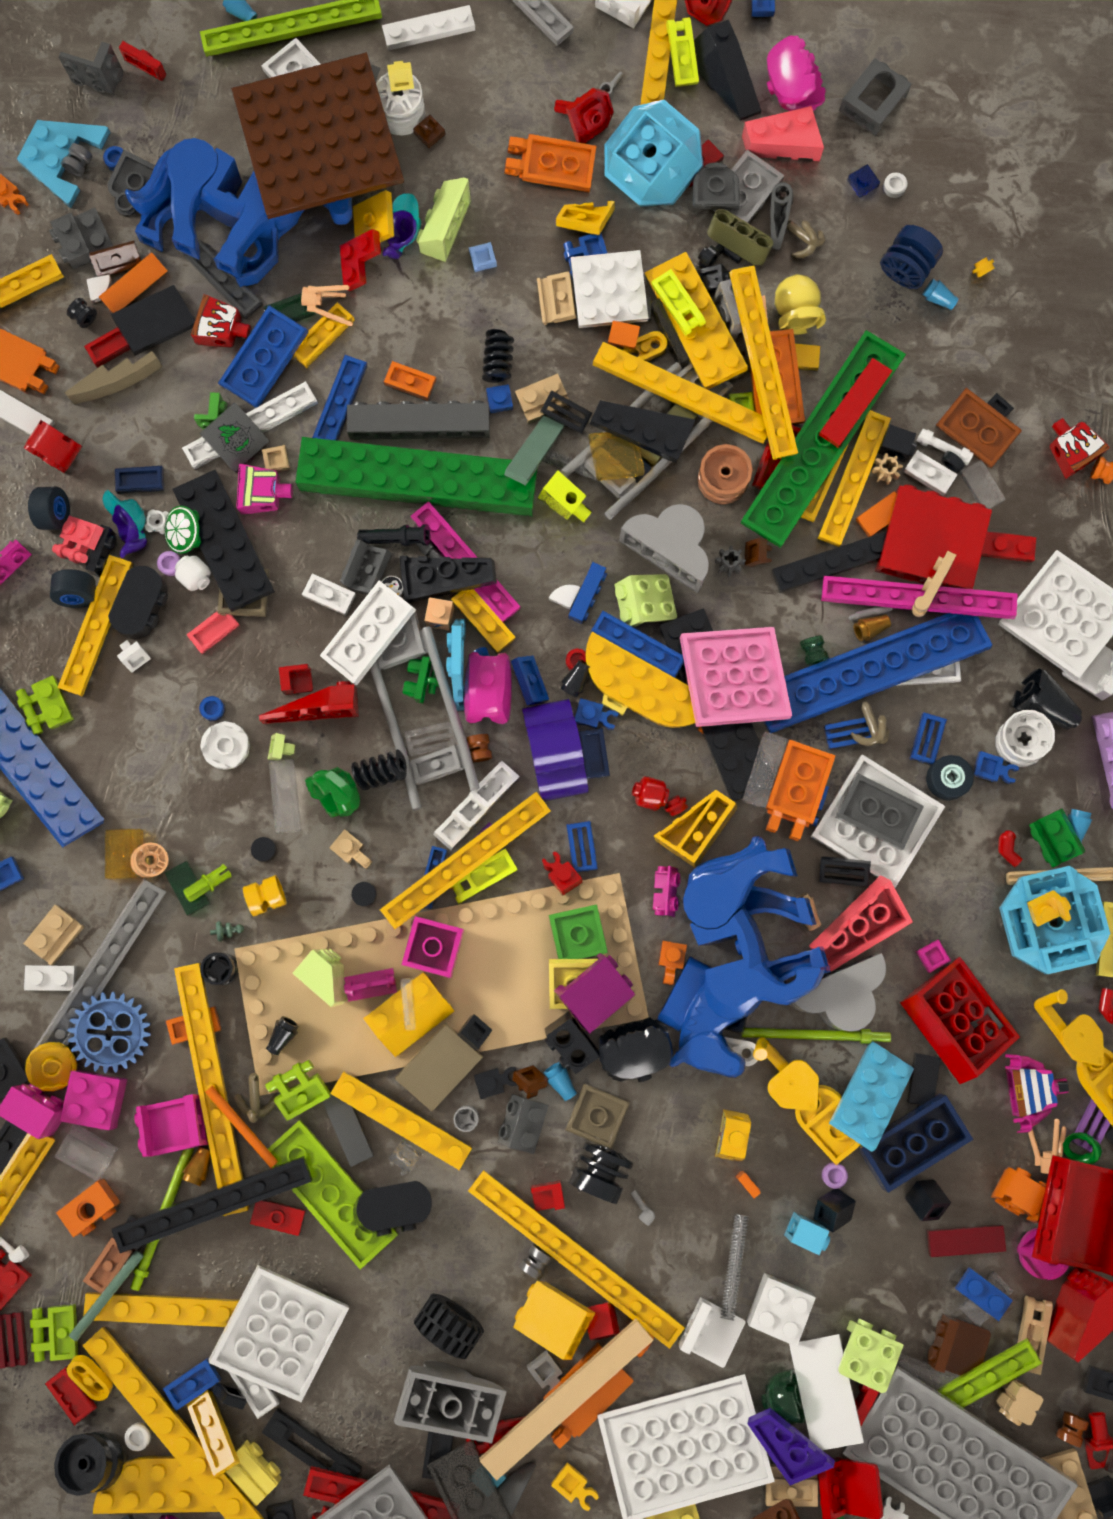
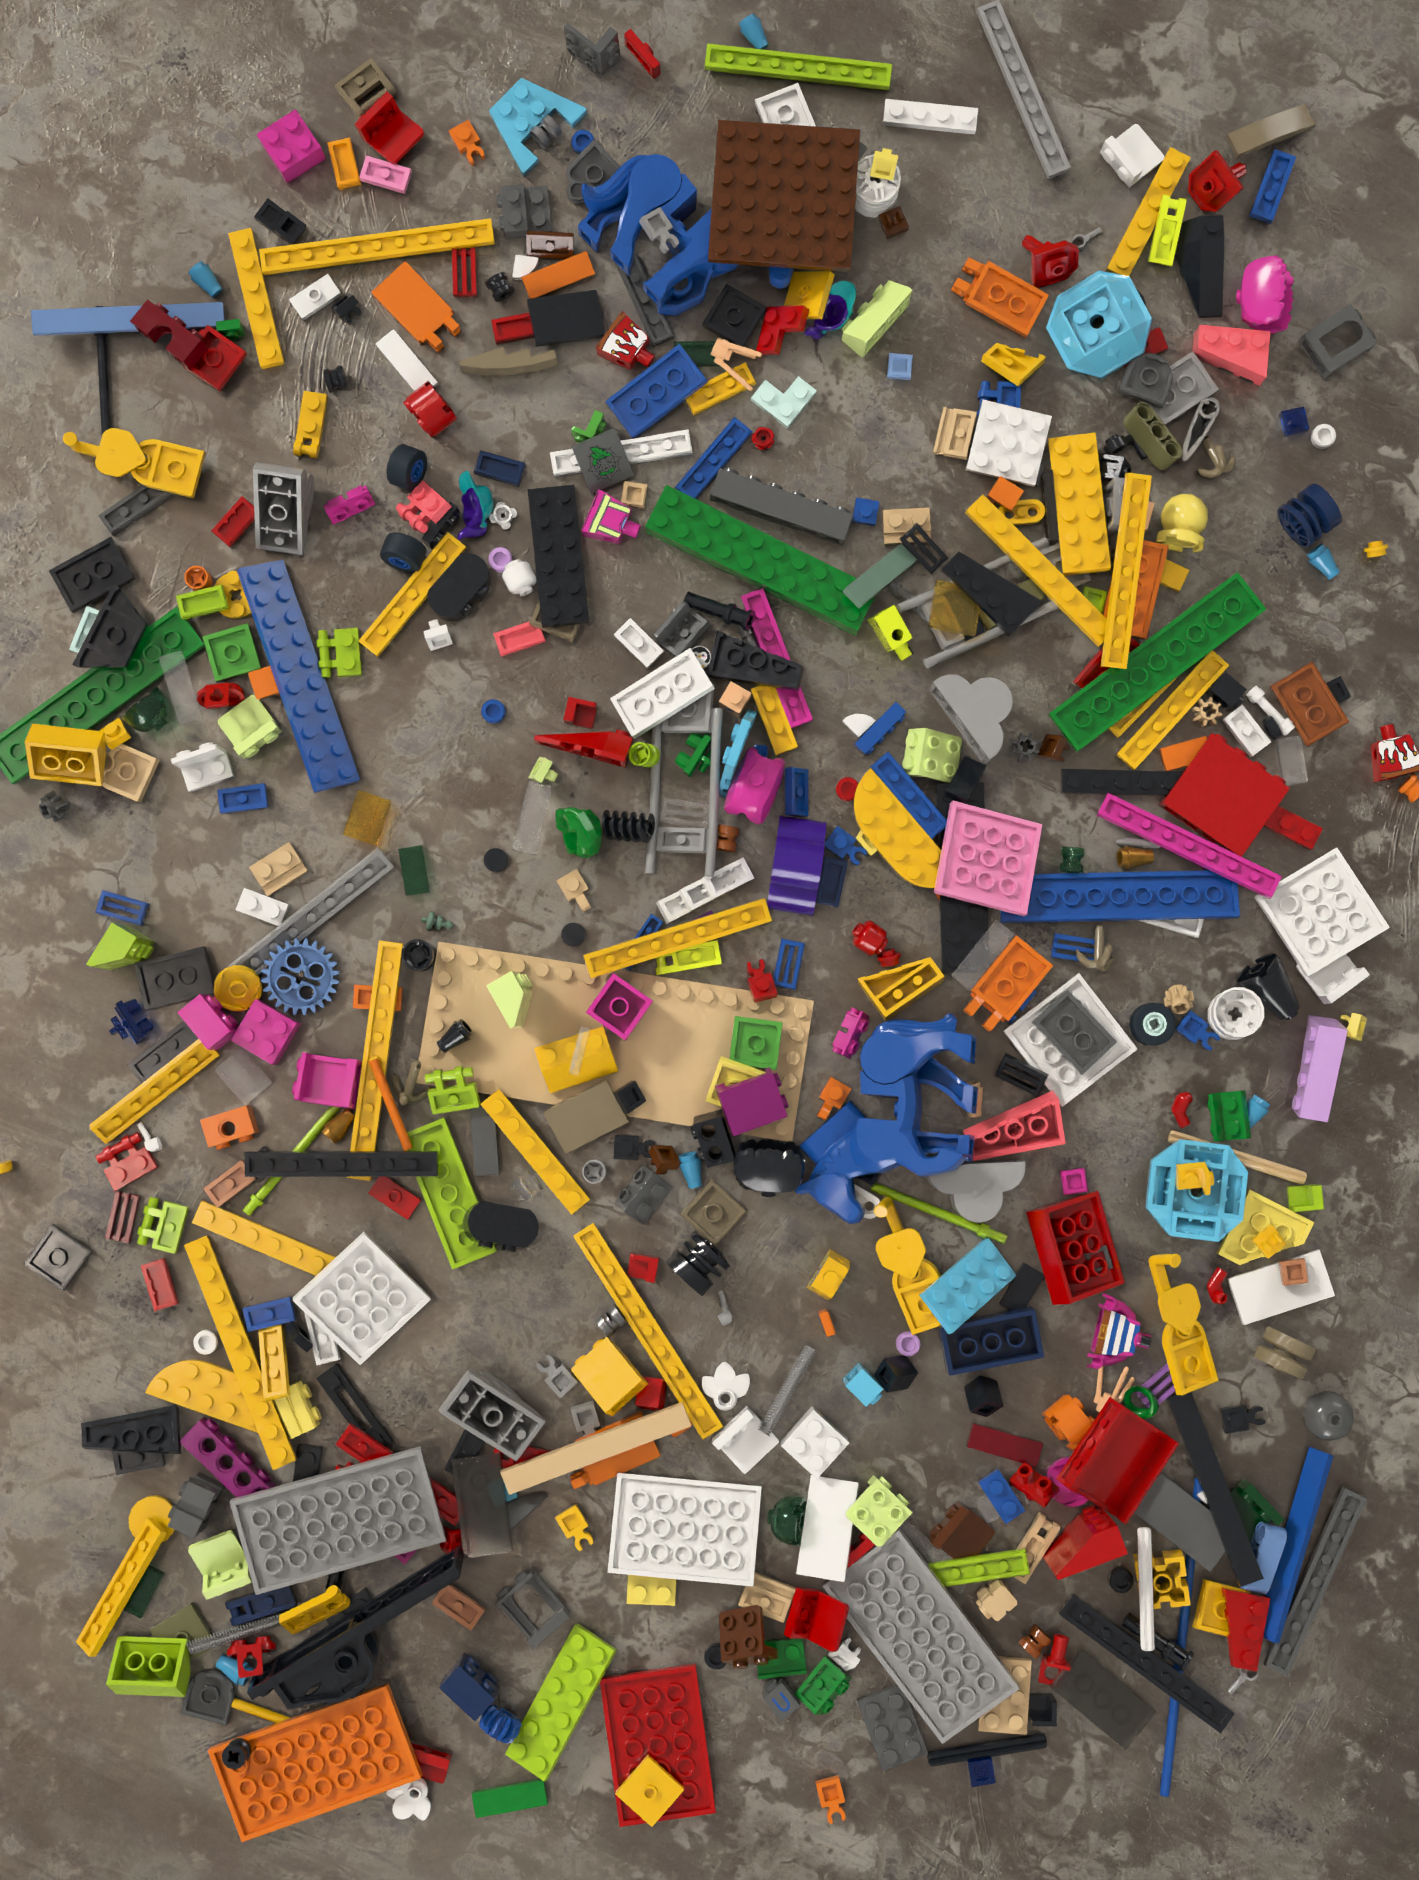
camera: 20 degrees right, 5 degrees up
black wheel [54,1431,124,1496] -> none
yellow plate [67,1355,113,1401] -> none
sand green bar [69,1250,144,1341] -> none
light nougat wheel [130,842,168,878] -> none
dish [164,506,201,554] -> none
lime axle [183,864,232,902] -> none
white tile [200,721,250,770] -> none
yellow wheel [243,875,287,917] -> none
dark pink hinge [344,968,397,1002] -> none
orange plate [384,361,436,401] -> none
black tyre [414,1293,484,1359] -> none
black piece [482,329,514,383] -> none
black cone [561,659,590,697] -> none
neon yellow plate [651,269,706,336] -> none
nougat wheel [697,444,753,505] -> none
dark purple wing [747,1408,835,1486] -> none
red tile [819,358,892,448] -> none
blue tile [909,712,947,765] -> none
tan plate [912,551,956,617] -> none
none -> red tile [452,248,477,297]
none -> light grey plate [537,1353,579,1398]
none -> lime wheel [629,742,660,768]
none -> light grey plate [639,207,679,254]
none -> black plate [702,284,766,347]
none -> white plate [702,1361,750,1411]
none -> light aqua plate [751,376,817,429]
none -> red plate [752,427,774,450]
none -> black tile [945,756,986,804]
none -> red hips [1009,1463,1059,1508]
none -> tan gear [1163,984,1195,1014]

